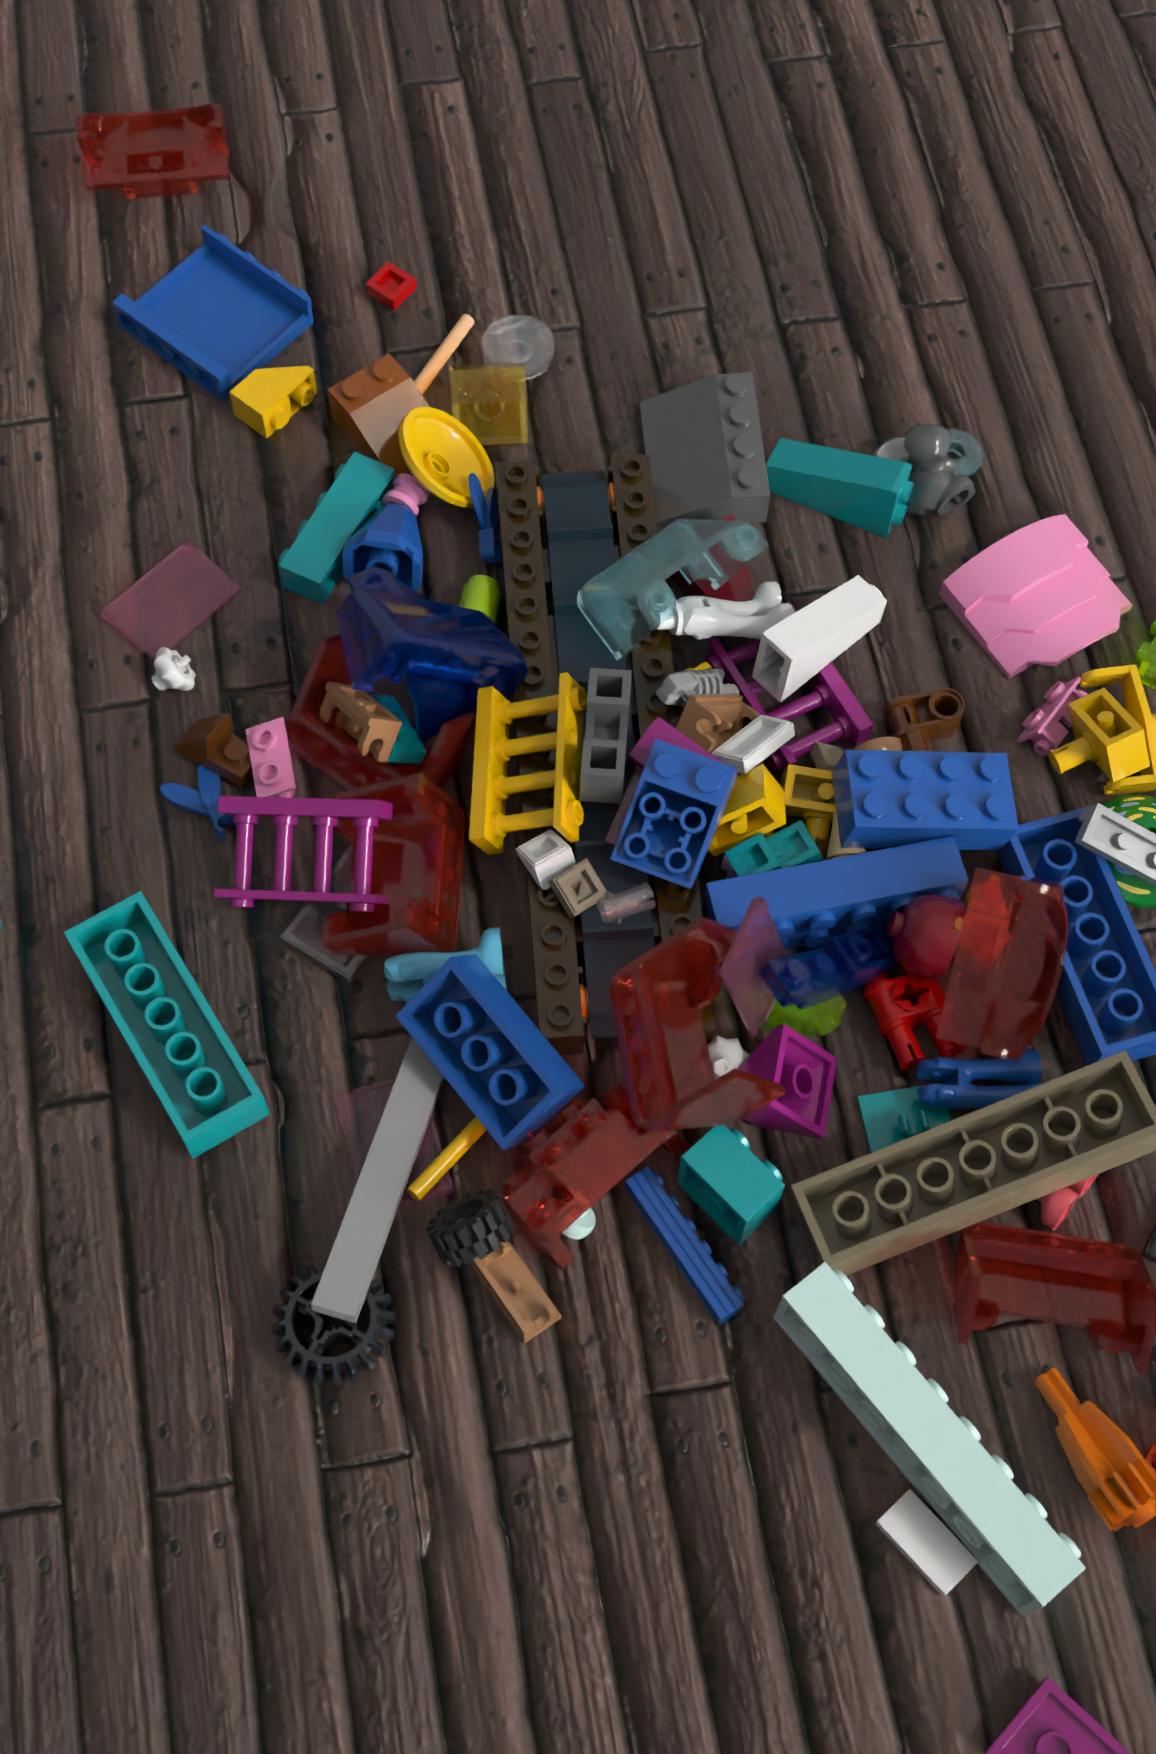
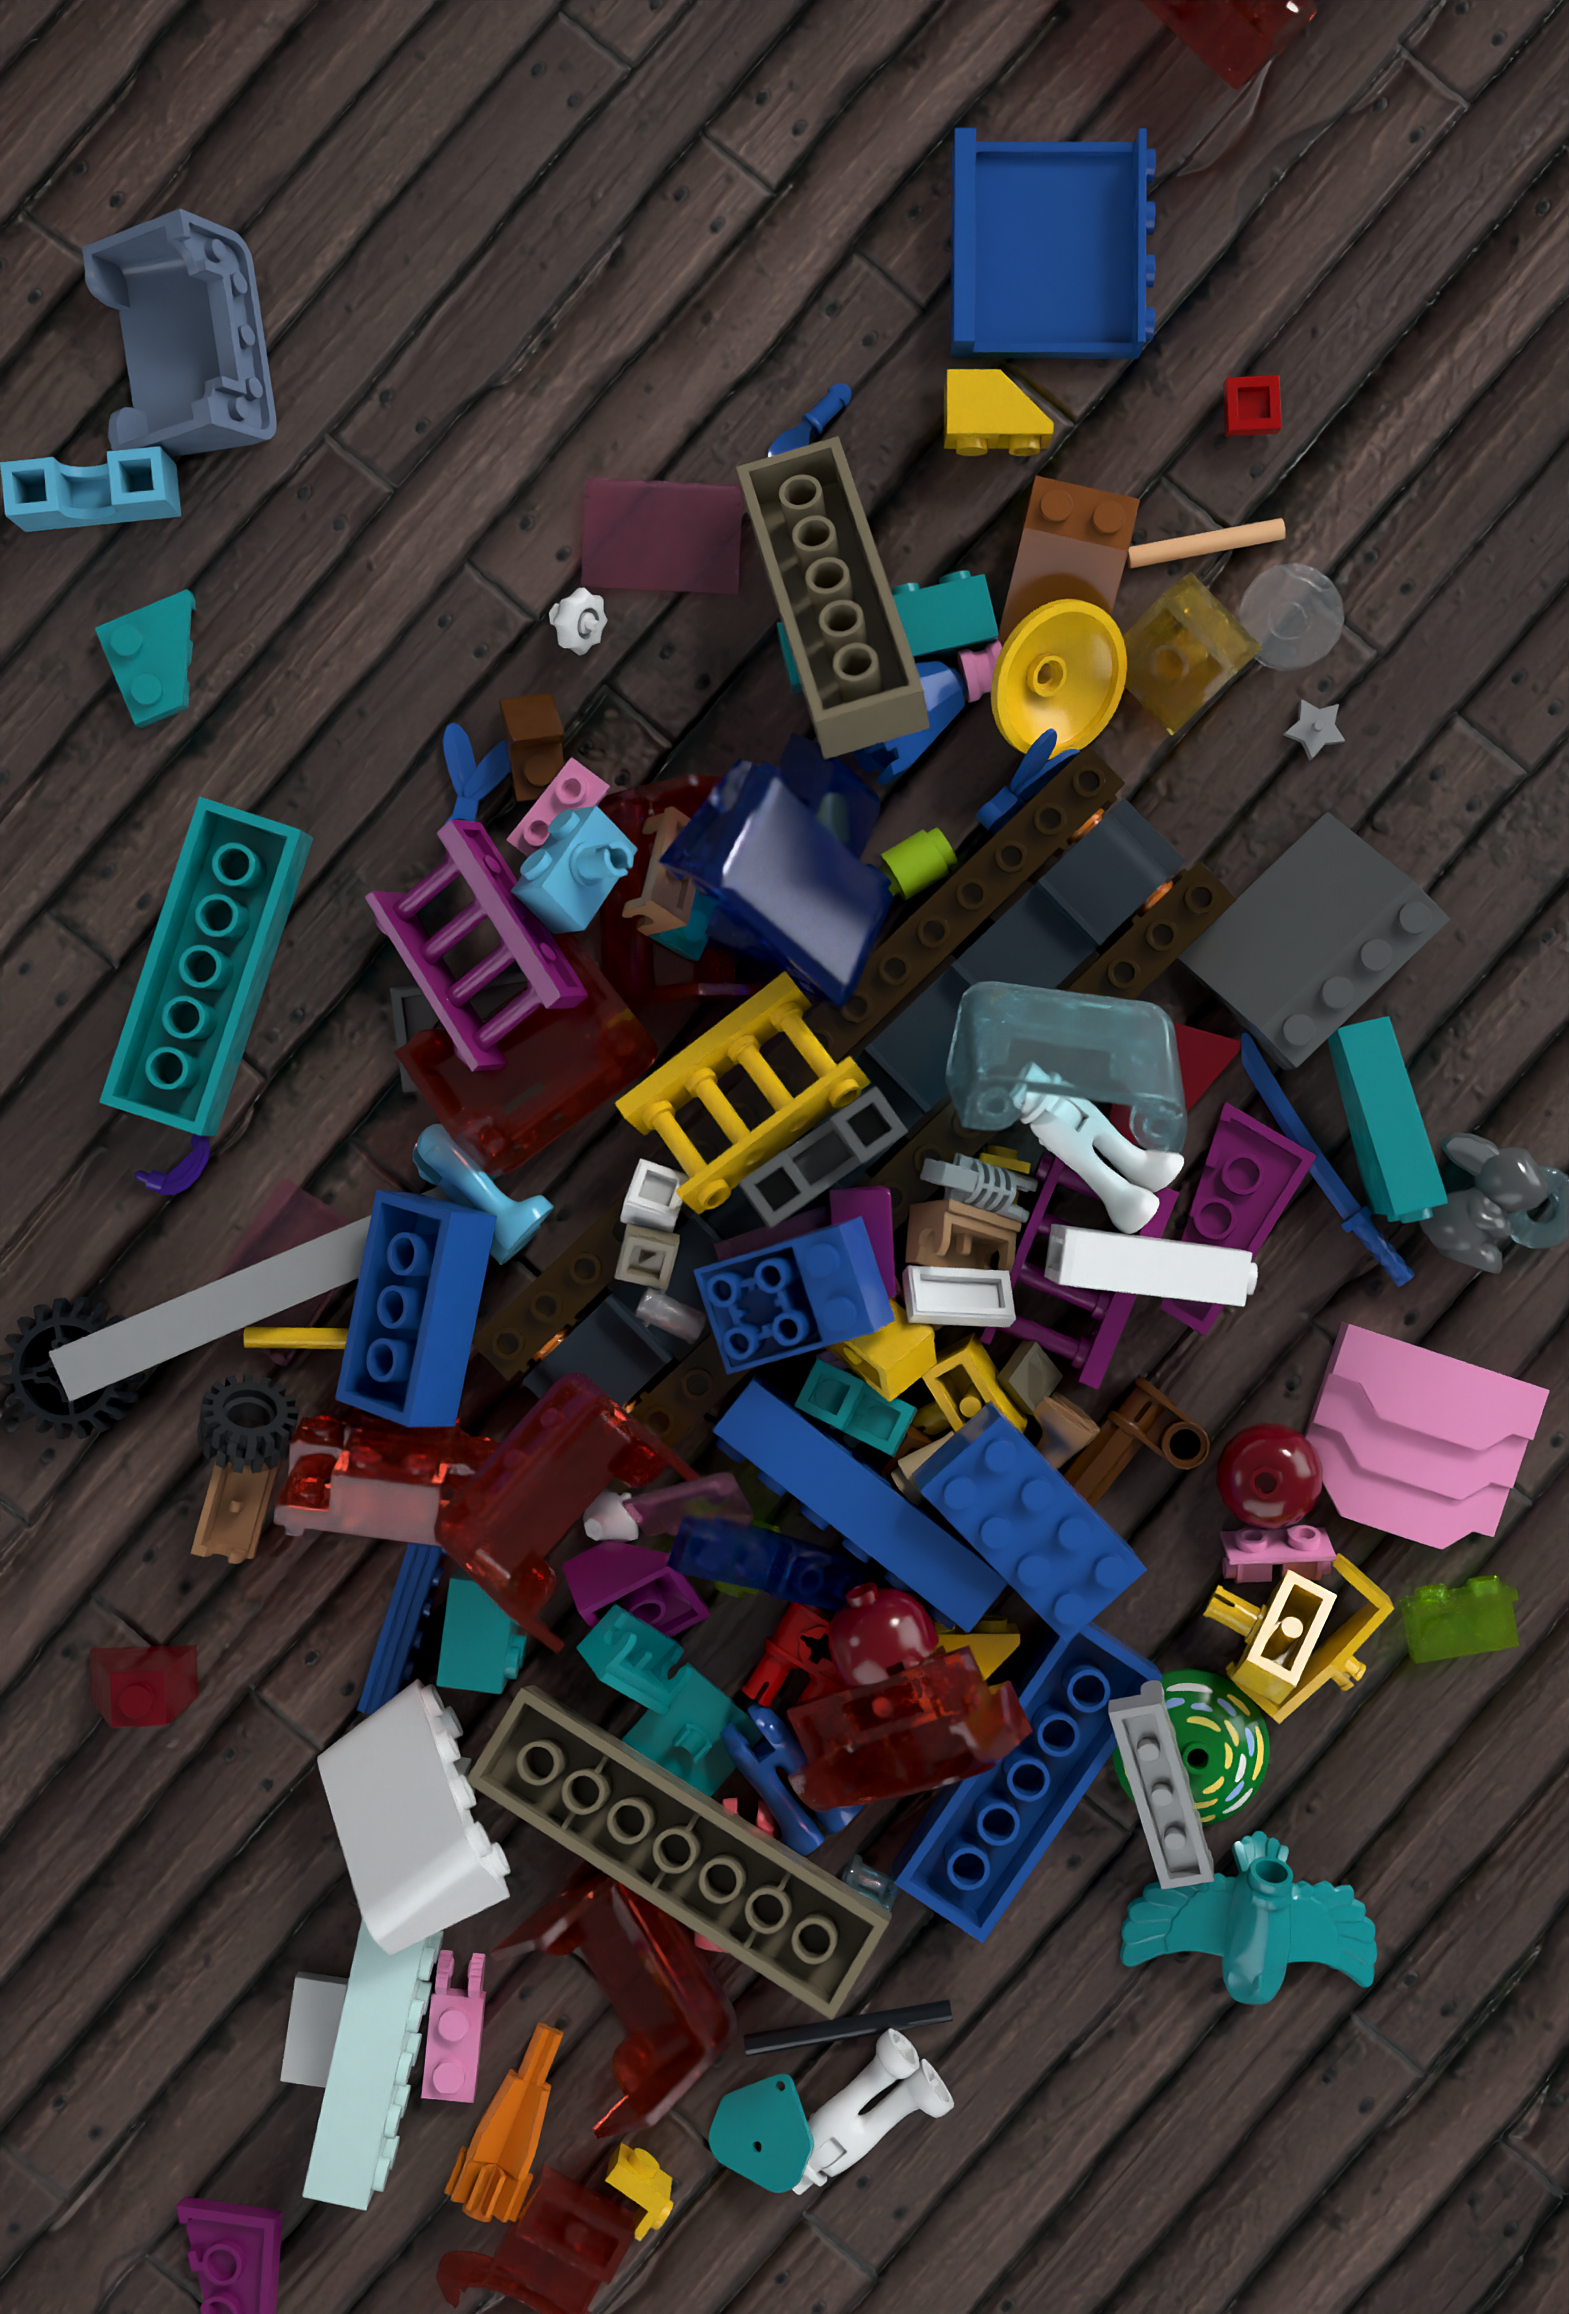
camera: 55 degrees right, 25 degrees up
none -> dark red slope [90,1645,198,1728]
none -> dark purple piece [134,1134,210,1195]
none -> white windscreen [317,1679,510,1956]
none -> bright pink hinge [421,1950,486,2103]
none -> medium azure brick [511,805,638,934]
none -> teal hinge [576,1604,693,1717]
none -> dark tan brick [736,436,930,760]
none -> blue piece [768,383,851,457]
none -> magenta wing [1160,1102,1317,1336]
none -> dark red cylinder [1216,1422,1323,1529]
none -> blue sword [1241,1033,1415,1287]
none -> light grey piece [1283,699,1345,761]

